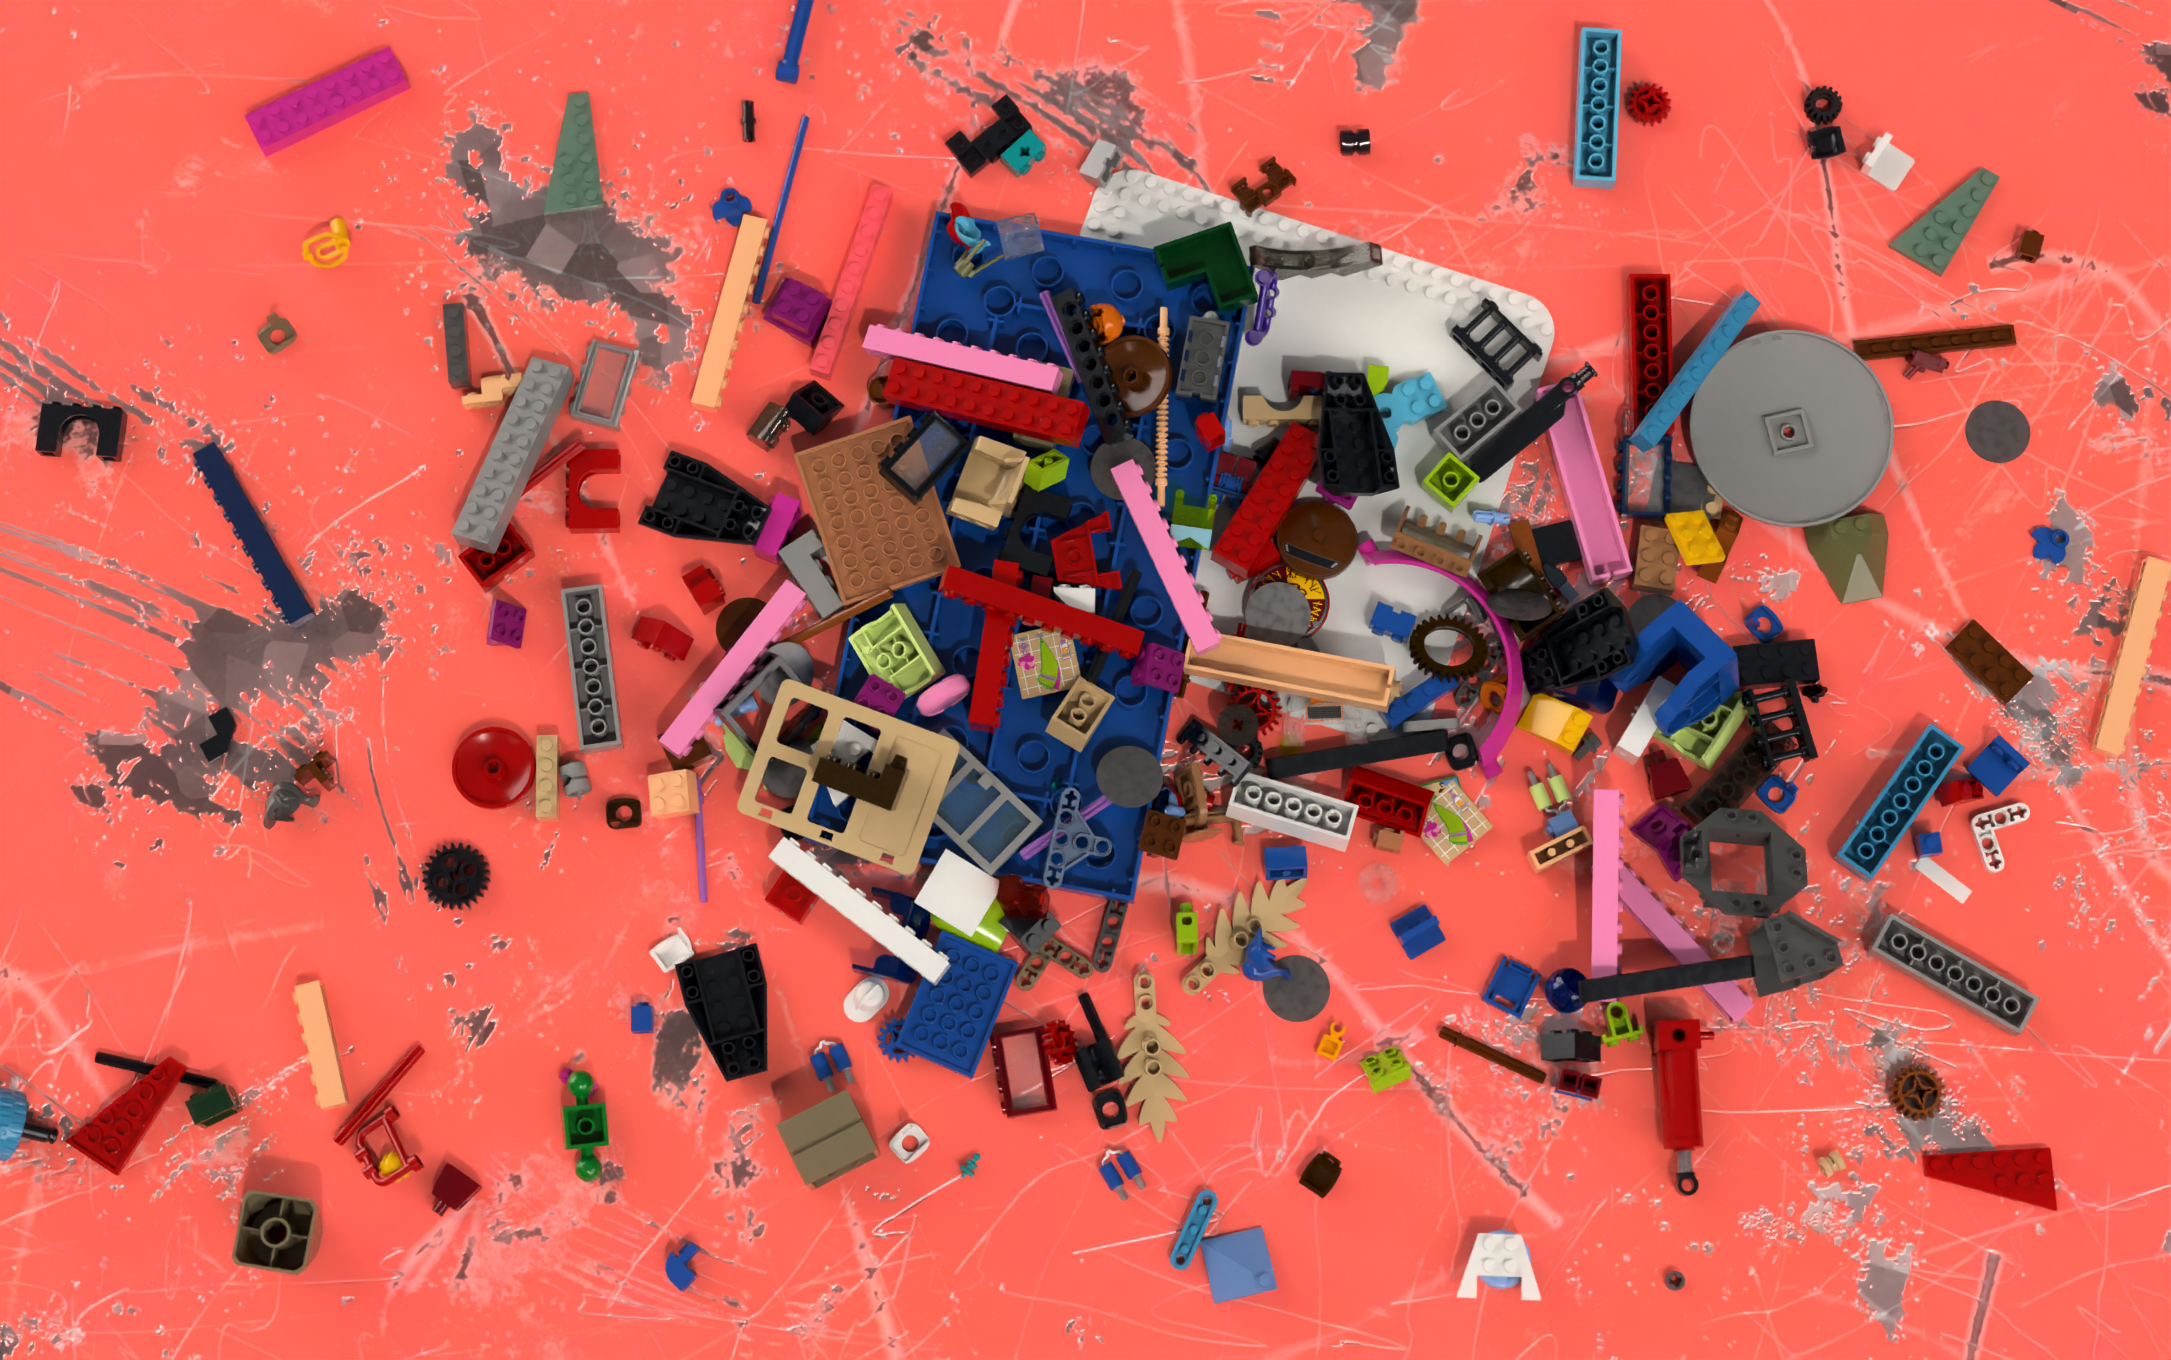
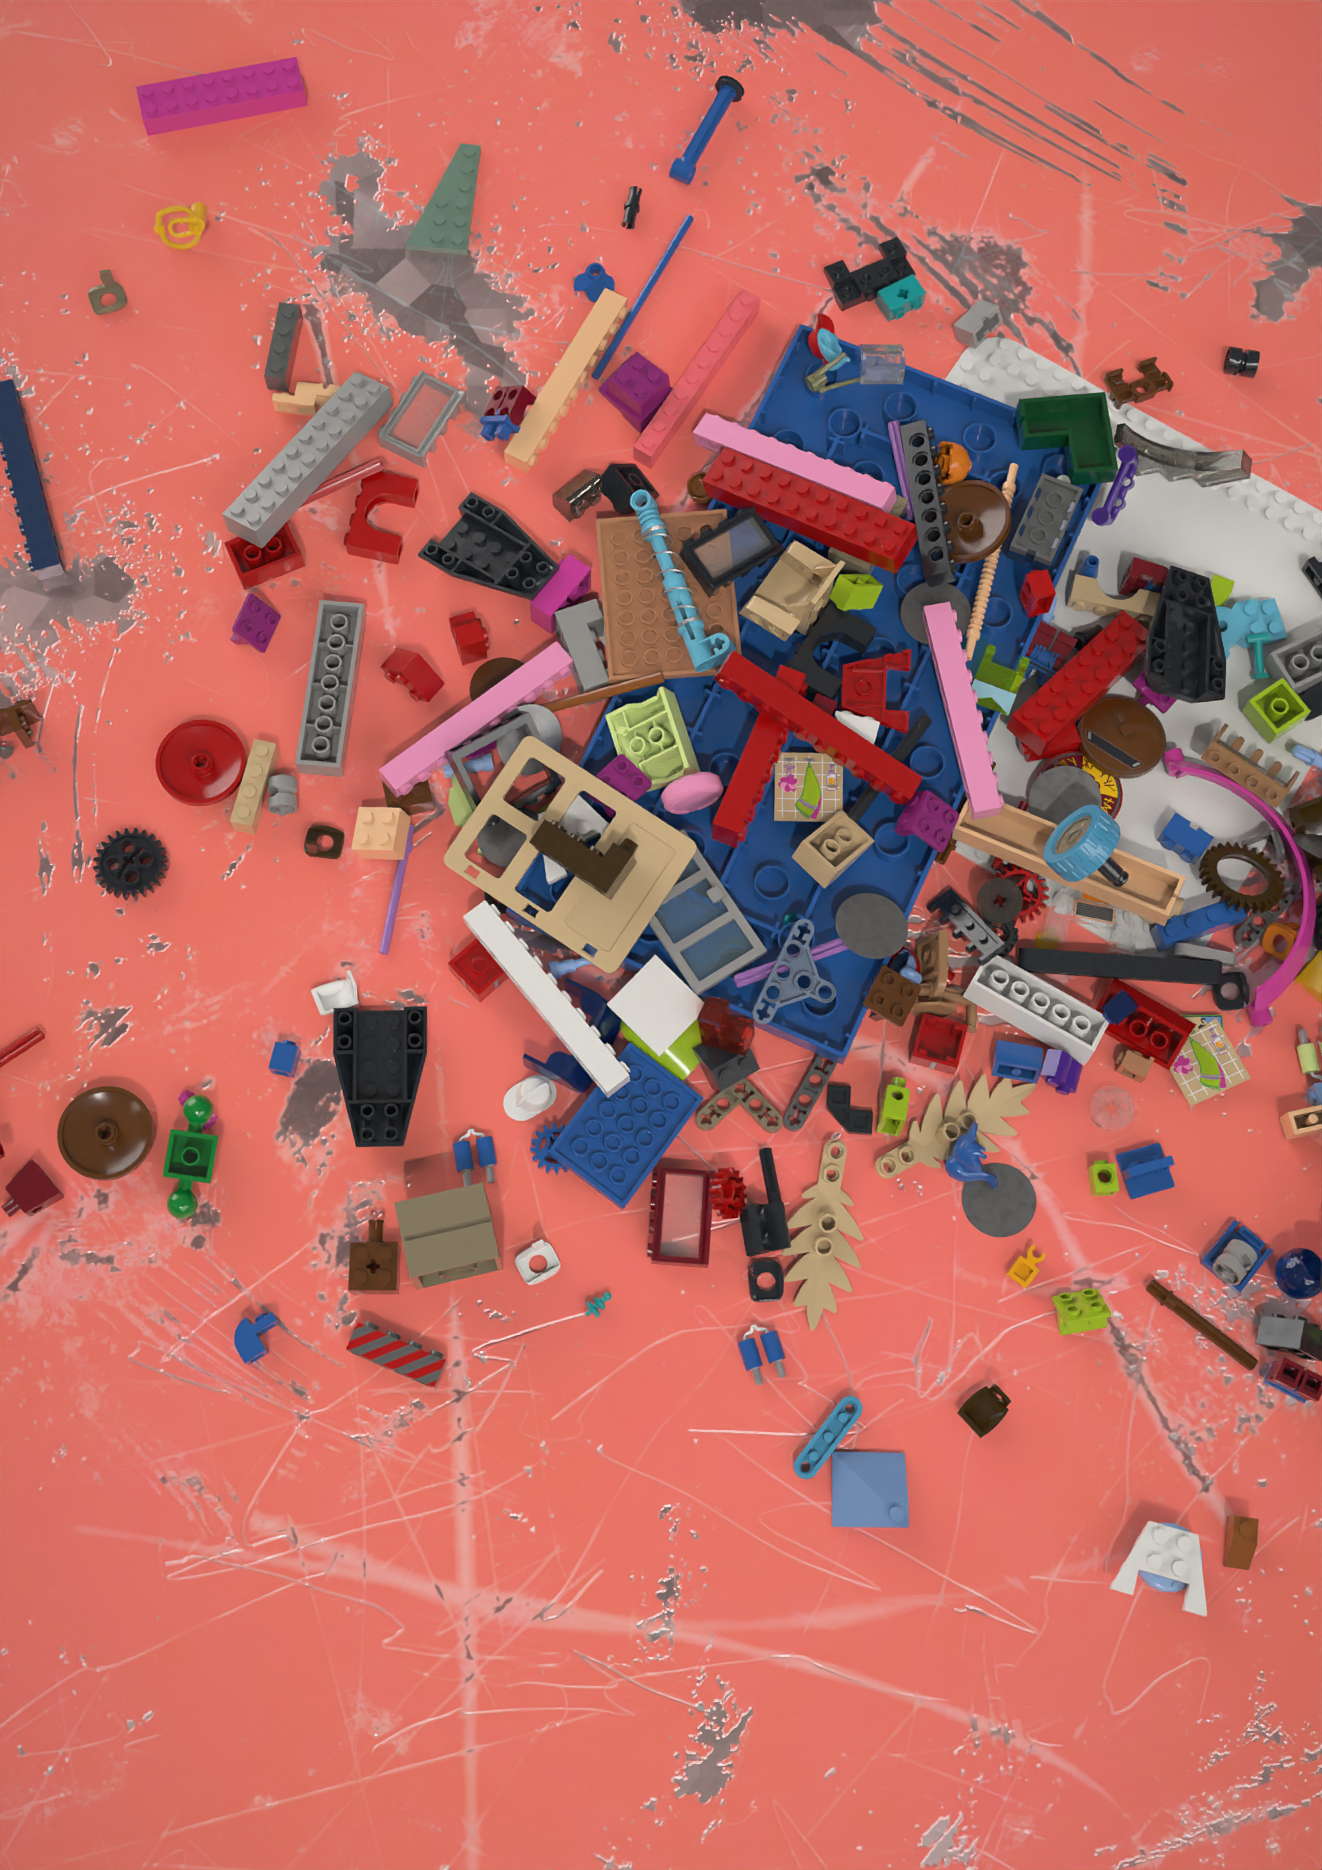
camera: 10 degrees right, 5 degrees down
none -> reddish brown dish [57,1086,154,1181]
none -> brick [346,1321,448,1390]
none -> reddish brown brick [348,1219,401,1294]
none -> dark red hips [479,385,536,441]
none -> light blue piece [548,954,596,979]
none -> medium azure piece [630,490,736,672]
none -> black tile [826,1085,873,1136]
none -> red container [909,1013,968,1075]
none -> dark purple brick [1040,1049,1083,1095]
none -> dark azure wheel [1043,804,1129,887]
none -> blue cone [1077,555,1099,579]
none -> lime brick [1087,1160,1119,1197]
none -> clear blue brick [1102,989,1140,1025]
none -> light grey wheel [1212,1239,1257,1285]
none -> dark orange slope [1223,1515,1259,1570]
none -> teal piece [1245,633,1270,680]

